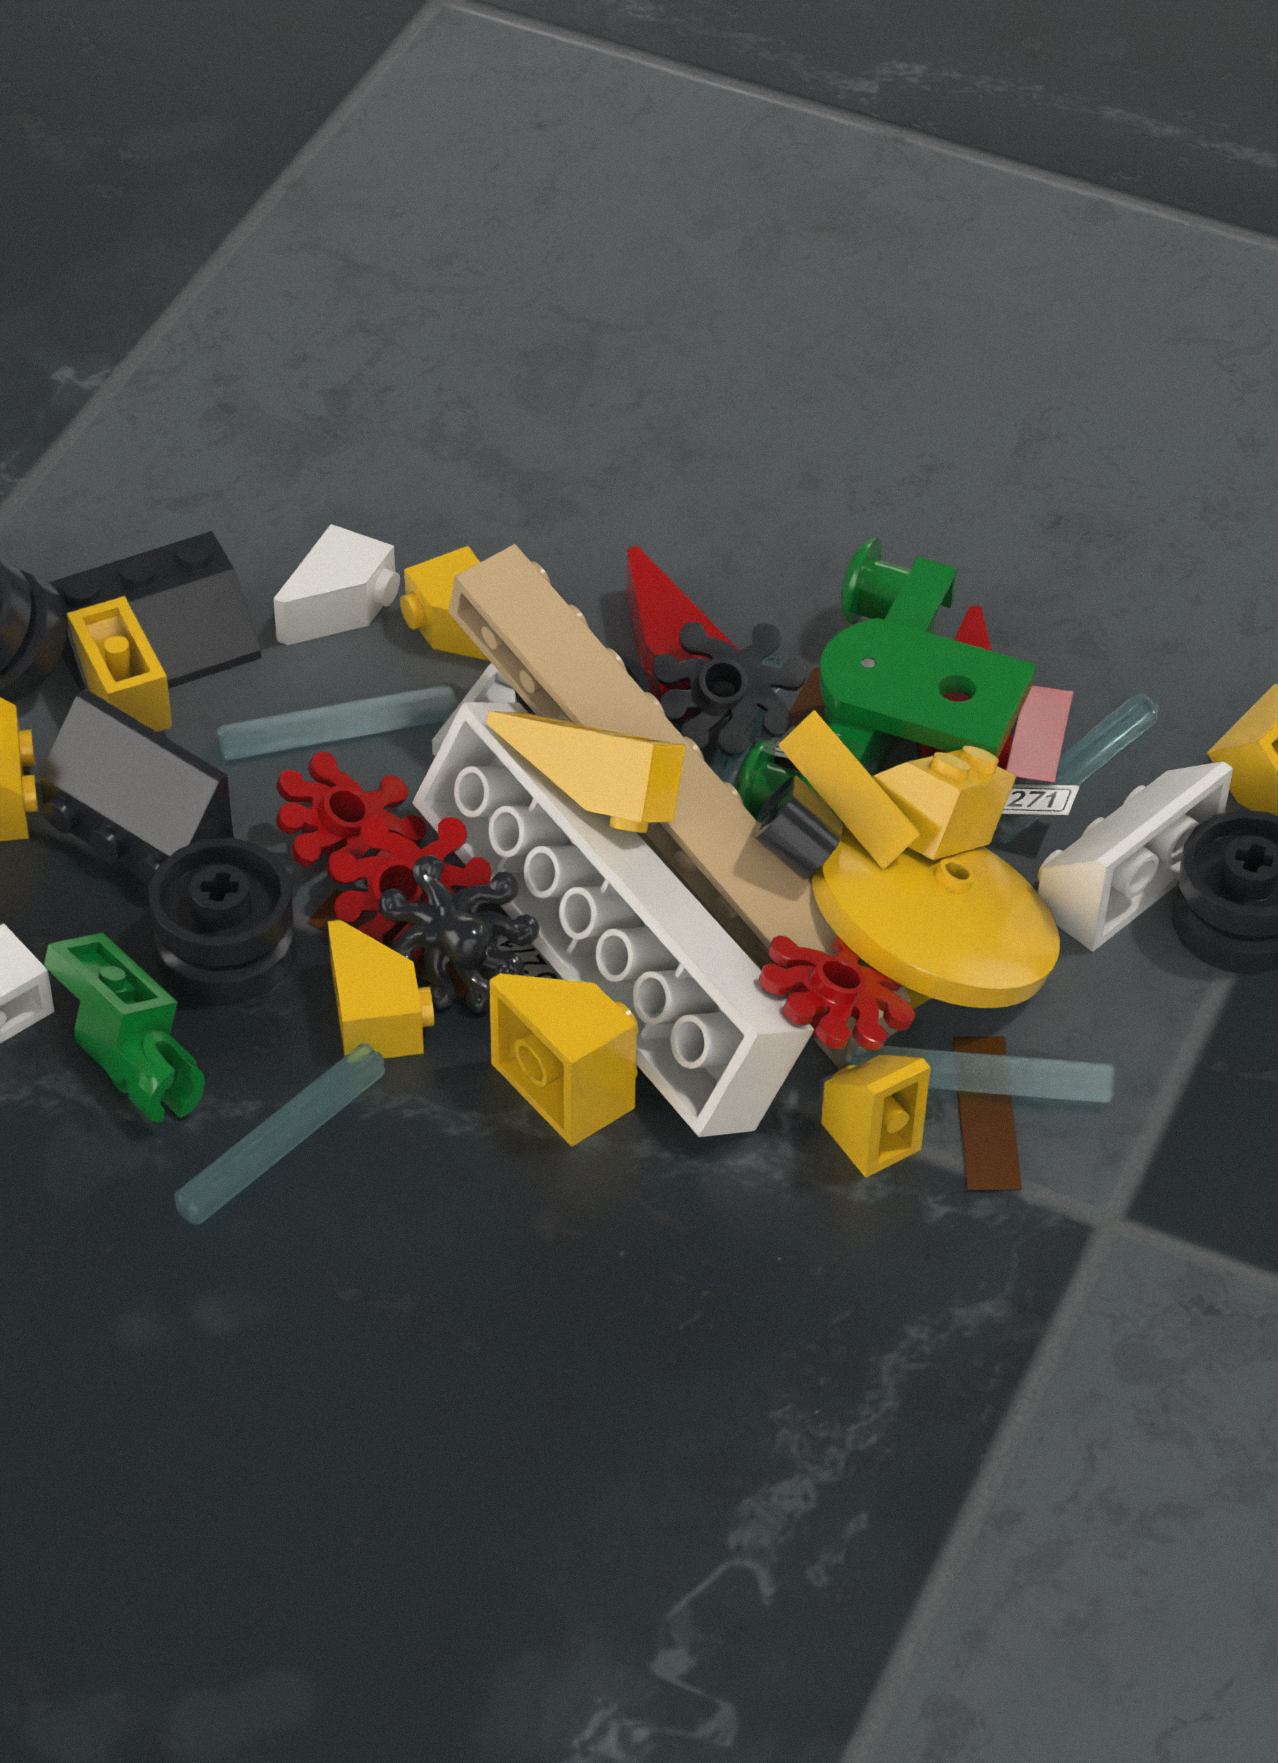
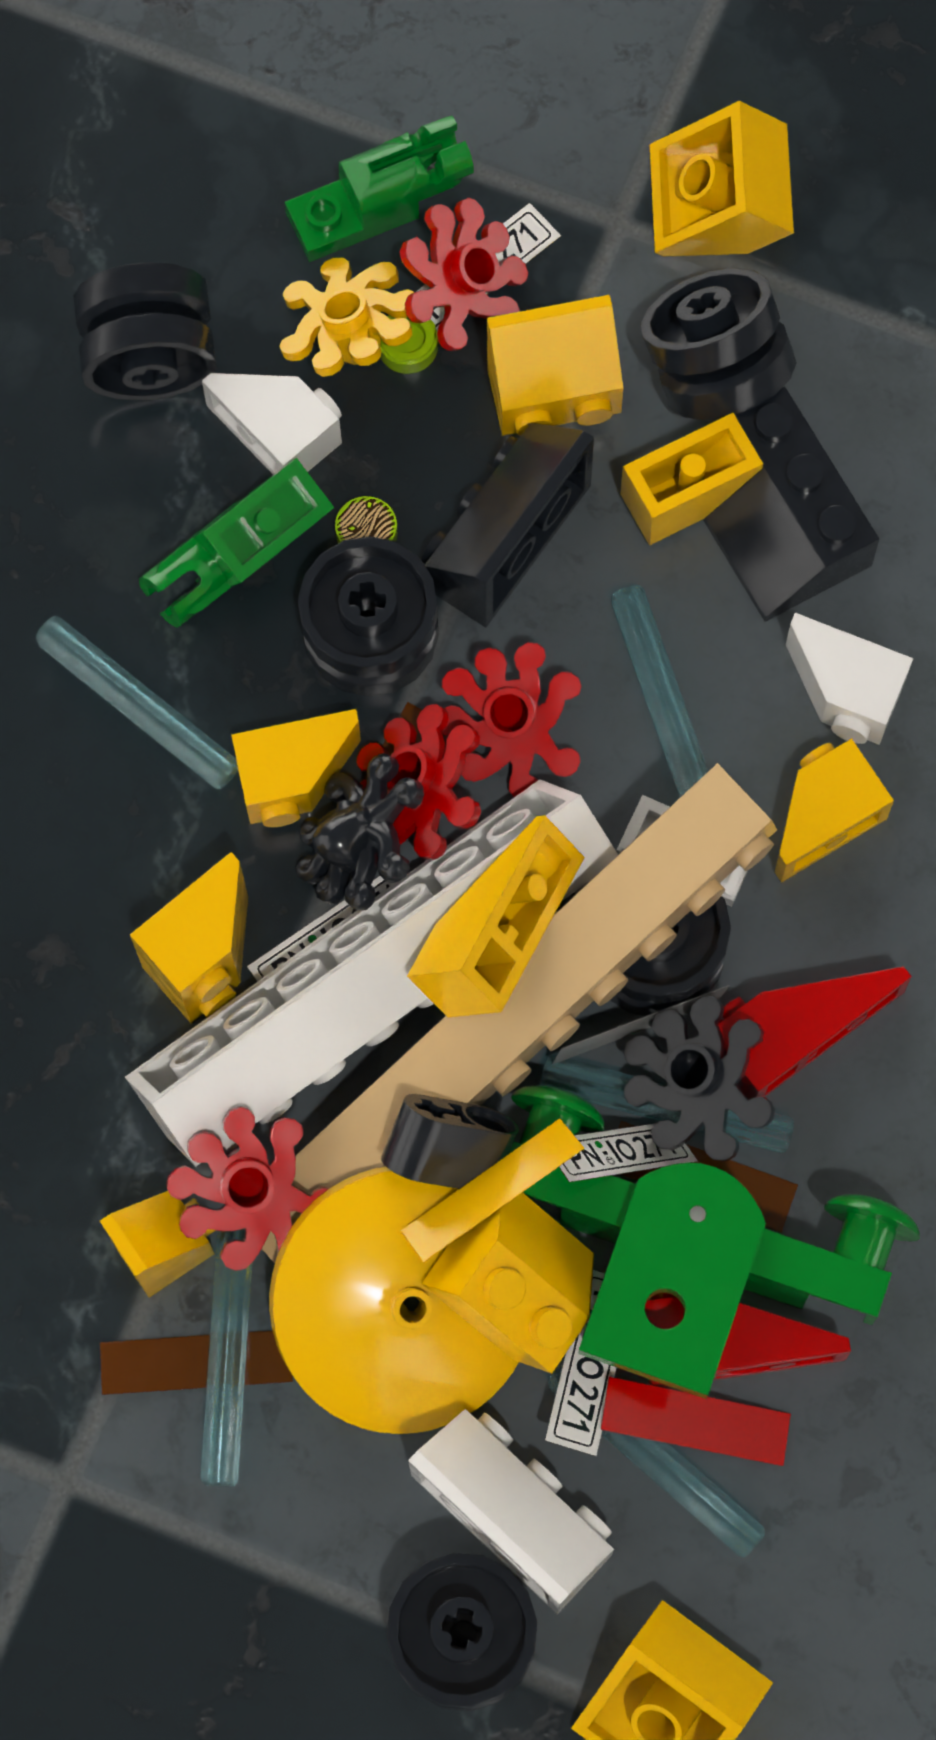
camera: 90 degrees right, 25 degrees up
none -> tile [335,496,398,544]

